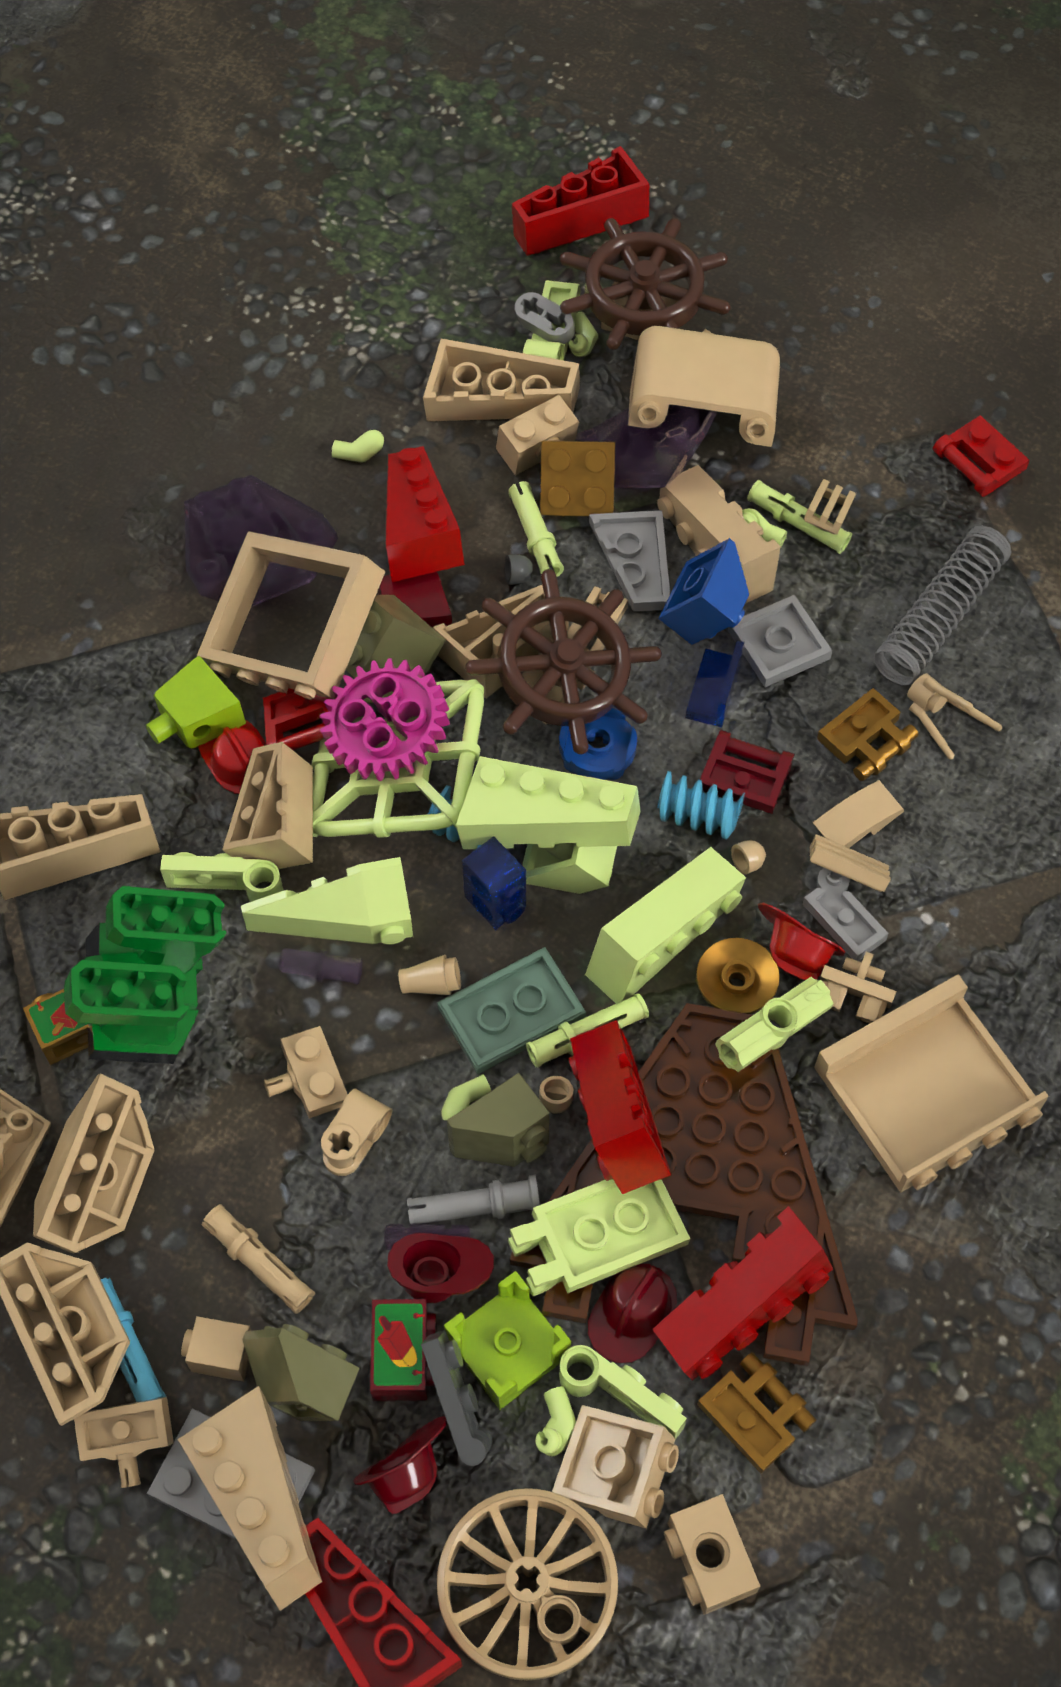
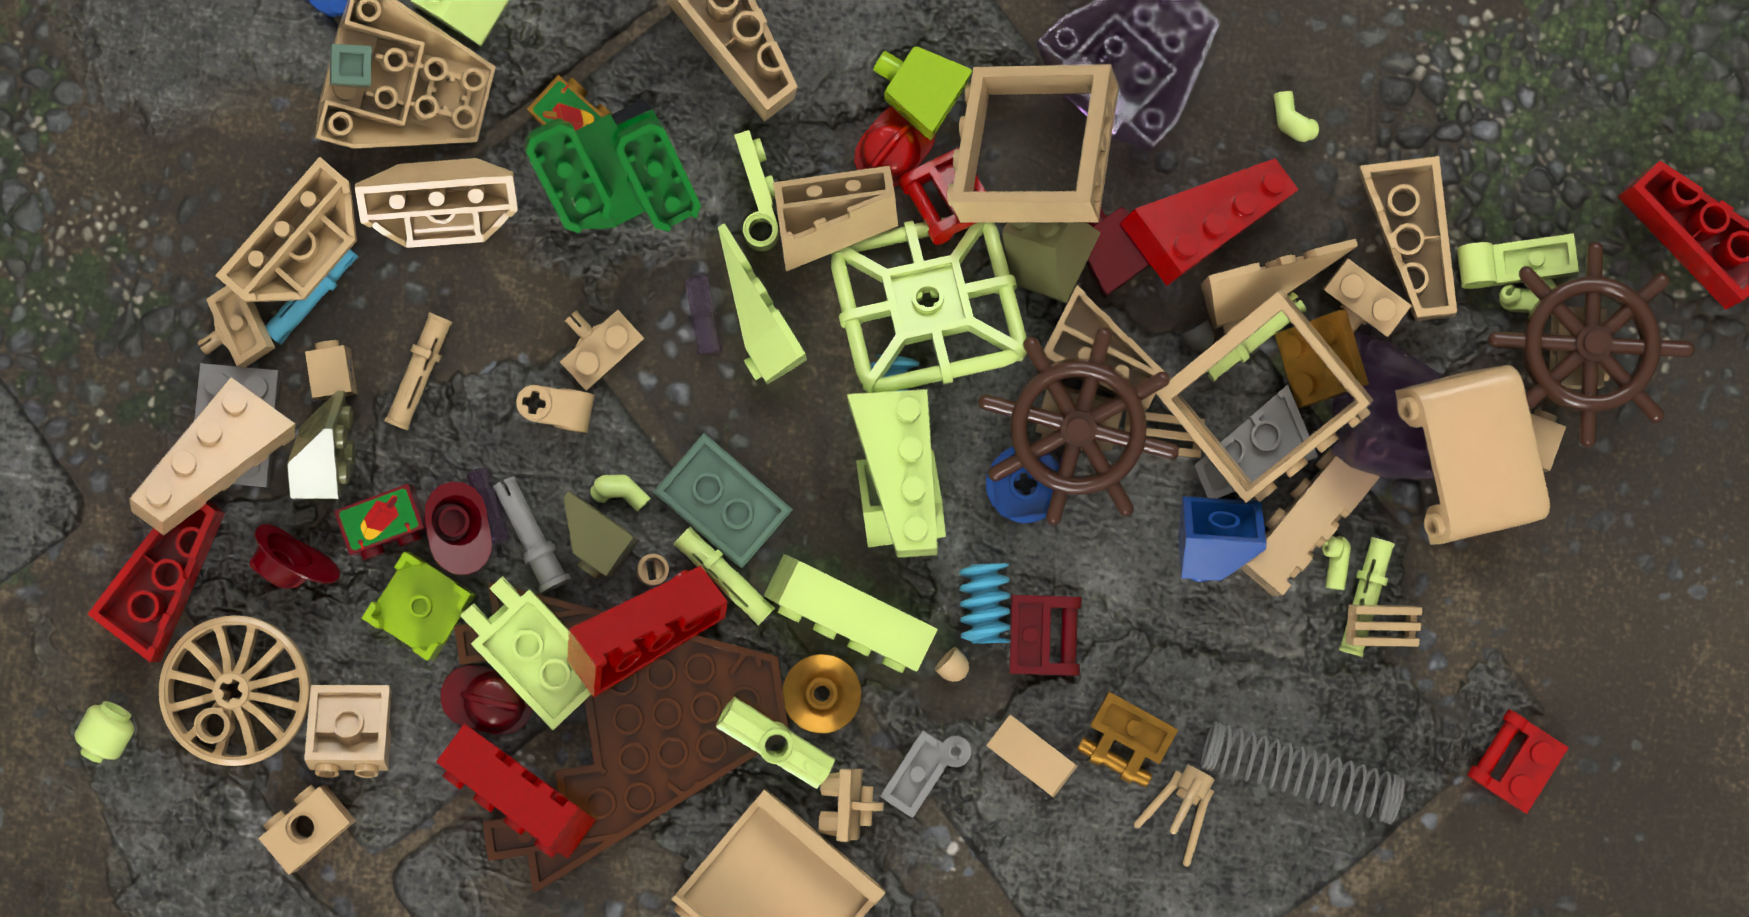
camera: 70 degrees right, 25 degrees up
dark pink gear [320,658,450,781] -> none
tan cone [398,955,461,995] -> none
dark grey plate [421,1330,492,1466] -> none
clear blue brick [462,836,526,930] -> none
light grey beam [515,292,576,344] -> none
yellowish green arm [535,1386,576,1456] -> none
yellowish green plate [559,1345,687,1440] -> none
clear blue panel [685,640,745,727] -> none
pearl gold plate [697,1352,816,1474] -> none
light grey plate [728,595,832,687] -> none
red piece [758,903,845,981] -> none
tan tile [810,834,890,892] -> none
none -> tan window [1155,289,1374,503]
none -> tan wedge [1200,239,1358,333]

